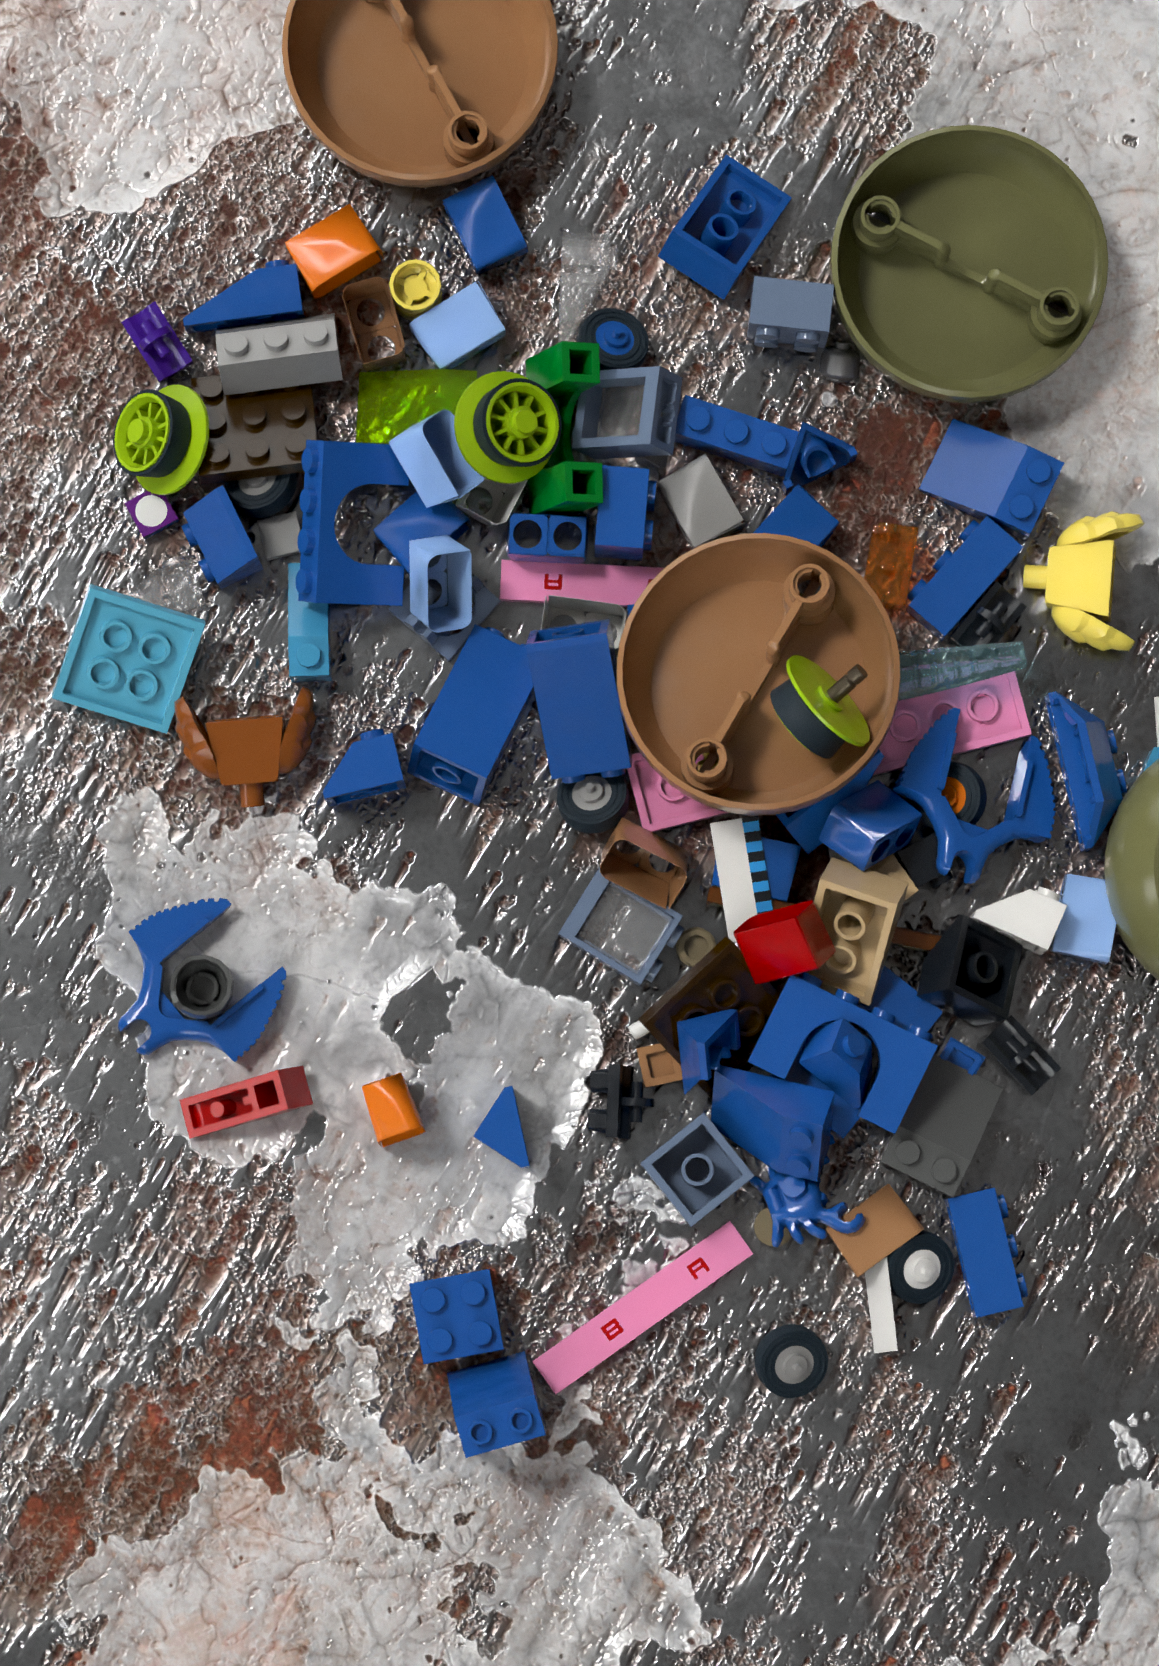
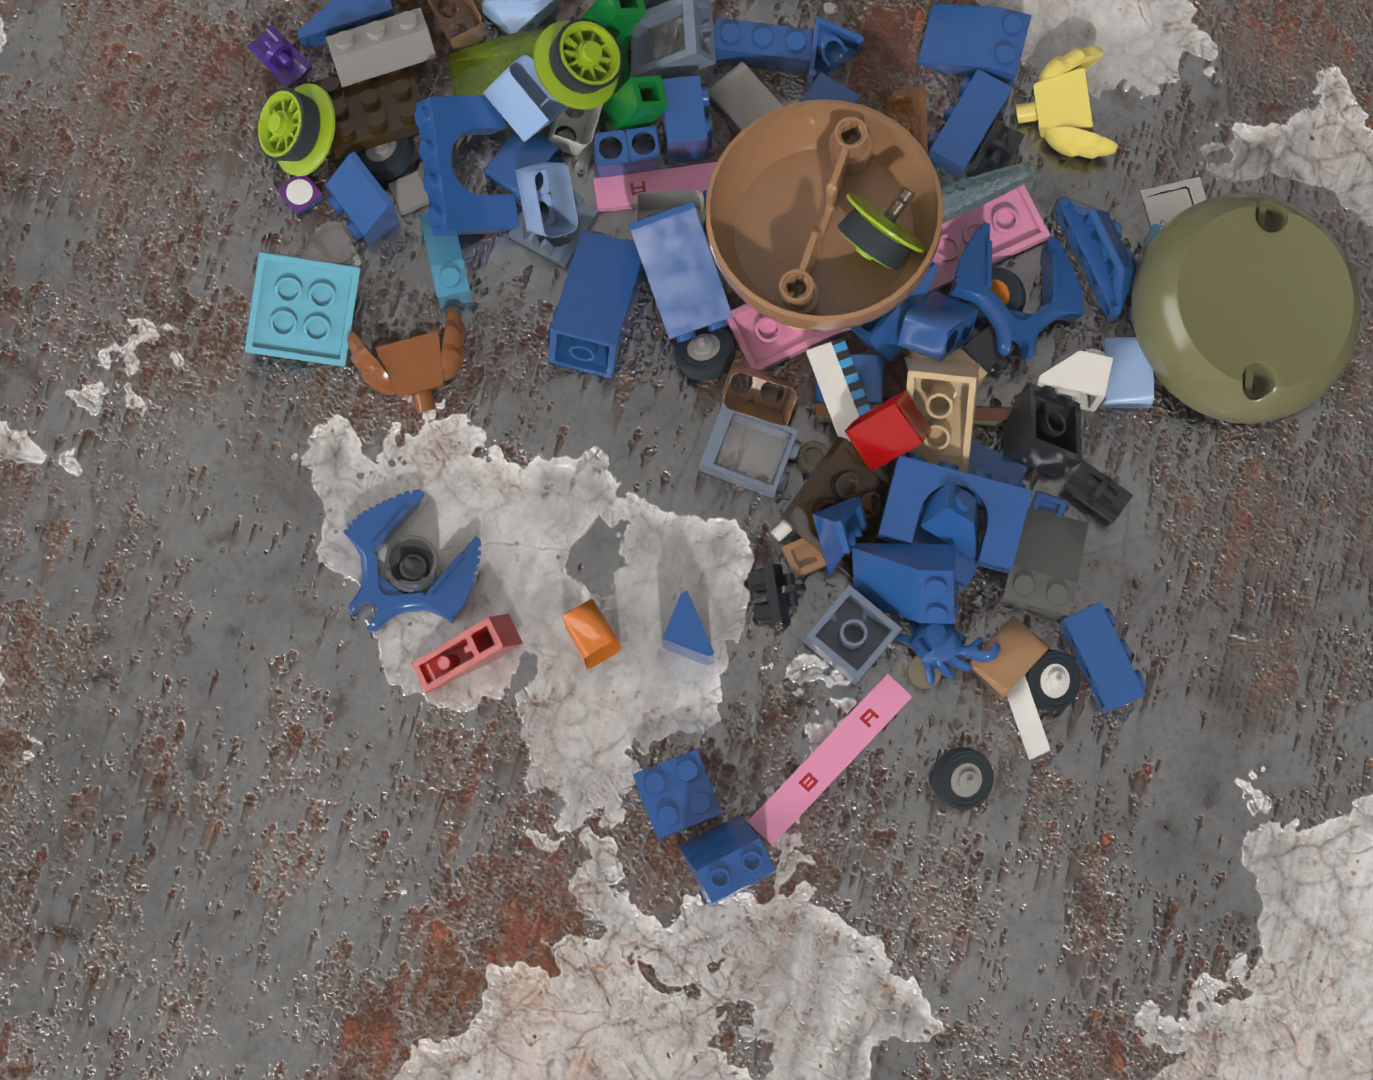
camera: 15 degrees left, 5 degrees down
blue slope [323,729,407,807] -> none

